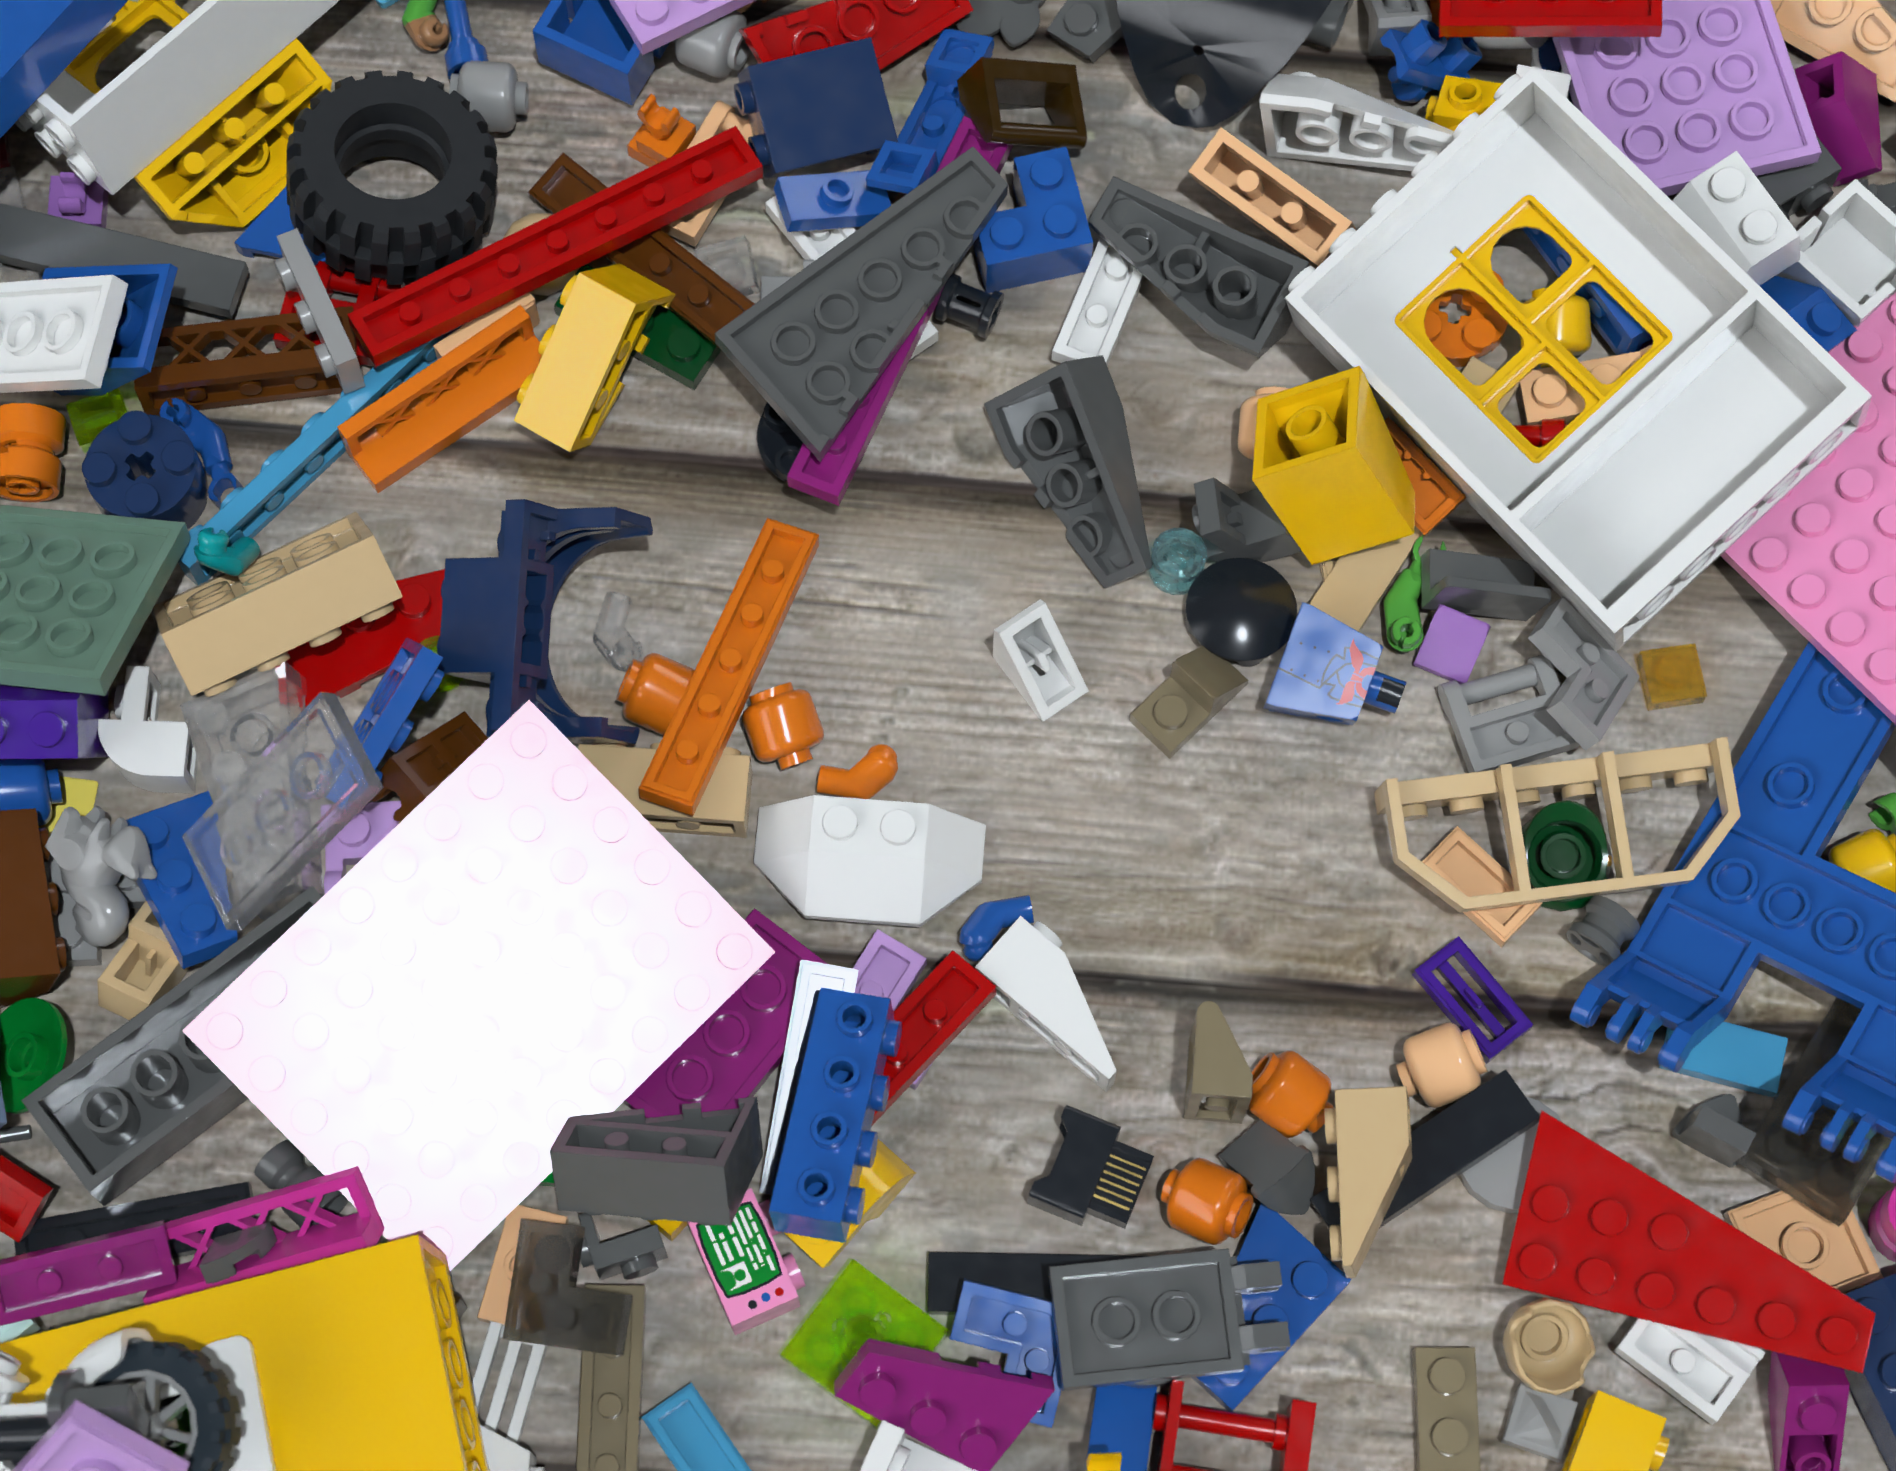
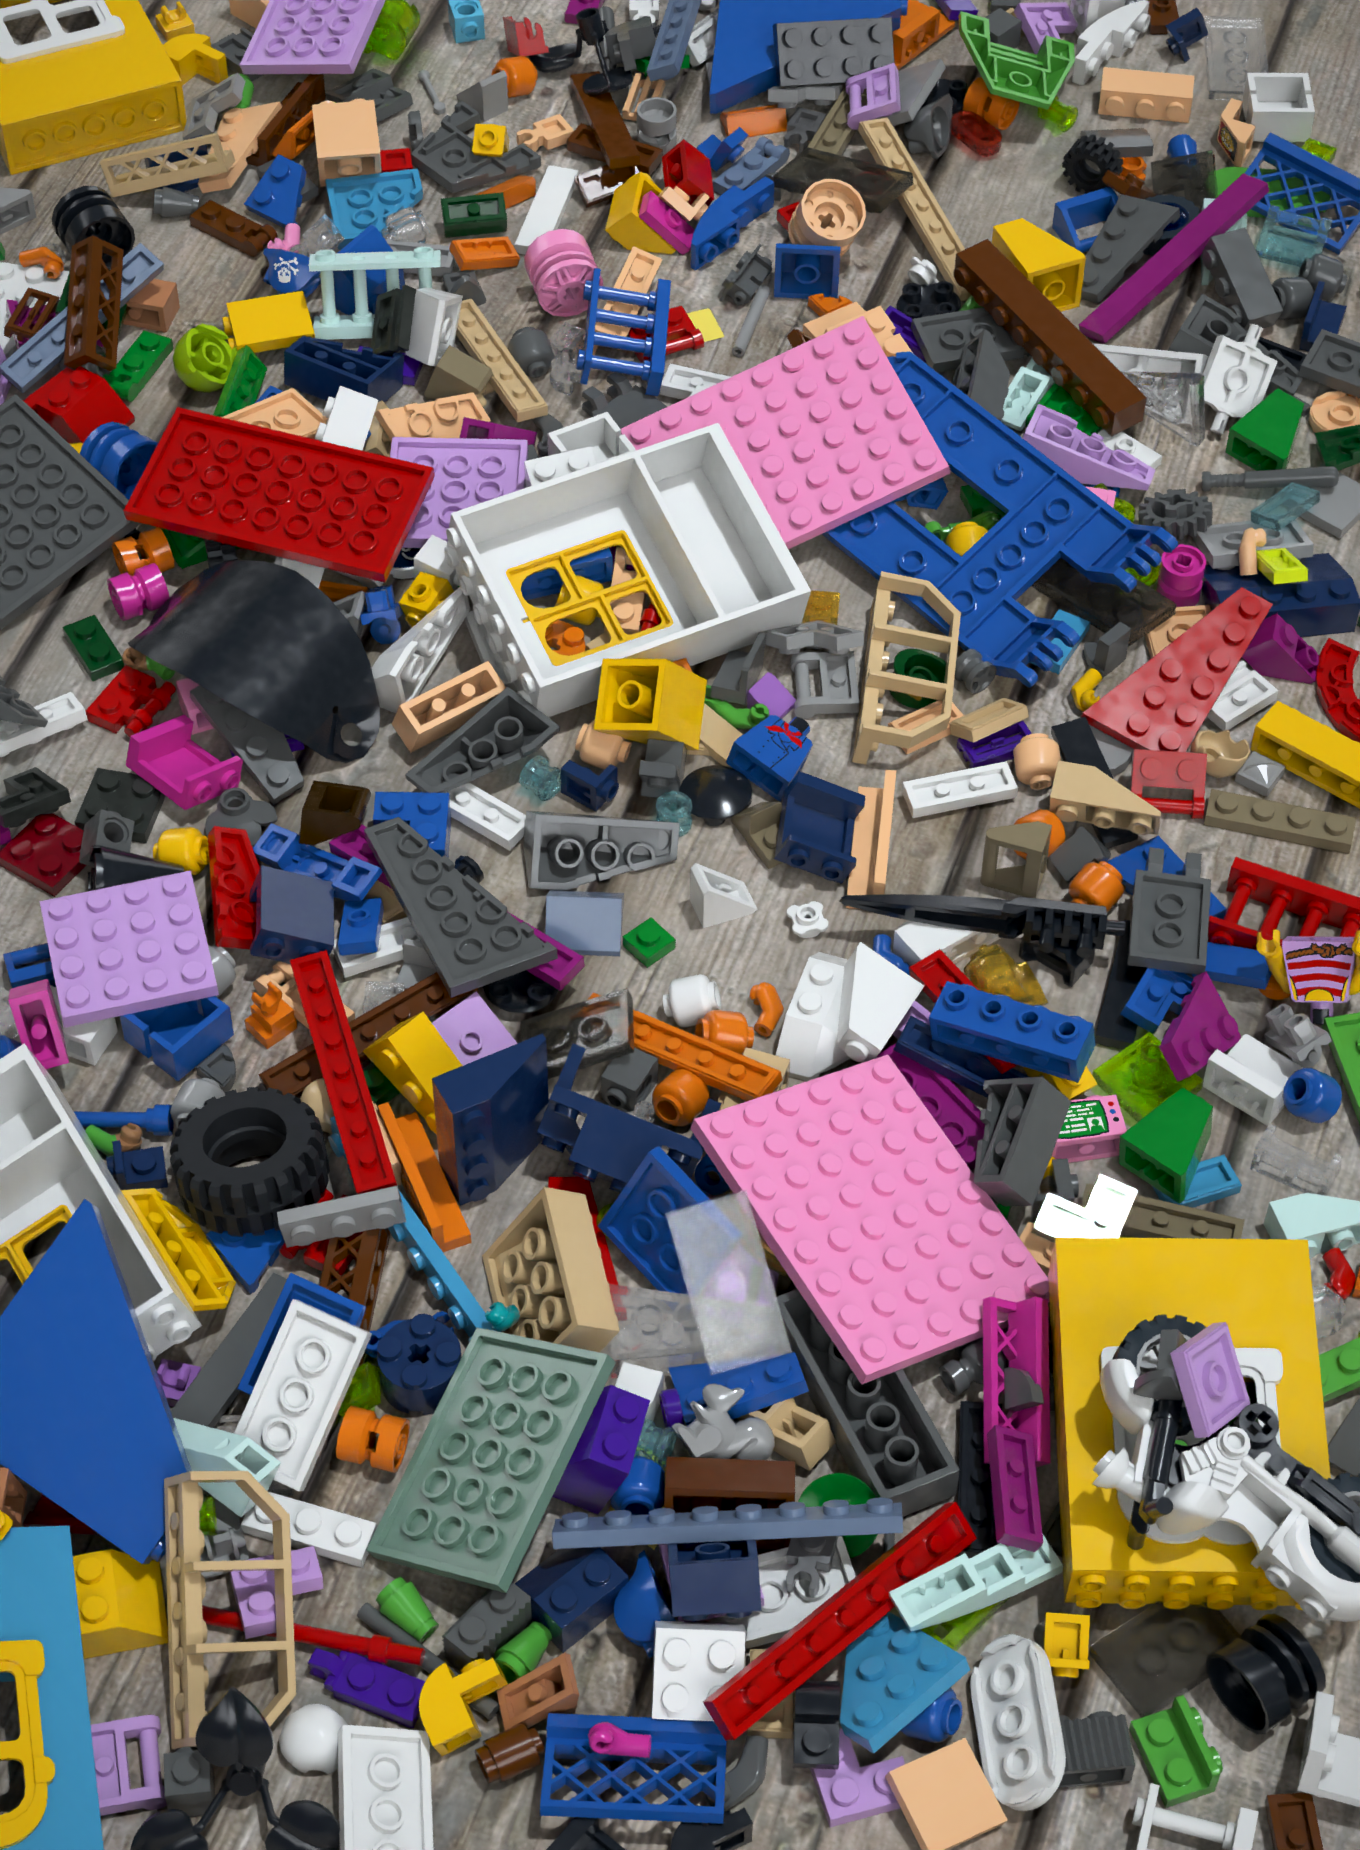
camera: 75 degrees left, 20 degrees down
none -> dark blue bracket [106,1140,168,1190]
none -> dark grey tile [196,1044,236,1093]
none -> lavender plate [432,992,518,1066]
none -> dark blue slope [432,1033,549,1206]
none -> clear light blue wheel [519,755,561,801]
none -> clear smoke plate [520,988,634,1079]
none -> sand blue slope [545,890,624,956]
none -> dark blue bracket [561,760,619,812]
none -> dark grey brick [601,1043,658,1114]
none -> green plate [622,917,676,968]
none -> clear light blue wheel [634,1418,677,1469]
none -> dark purple tile [659,1388,684,1432]
none -> white head [663,974,721,1027]
none -> dark blue panel [774,771,866,884]
none -> white plate [787,901,828,938]
none -> white slope [836,942,924,1063]
none -> black piece [839,894,1125,958]
none -> light nougat fence [846,770,896,910]
none -> white plate [902,761,1018,818]
none -> tan tile [949,698,1029,743]
none -> clear yellow helmet [964,944,1049,1006]
none -> yellow arm [1071,668,1102,712]
none -> green slope [1119,1087,1213,1204]
none -> plate [1130,749,1207,819]

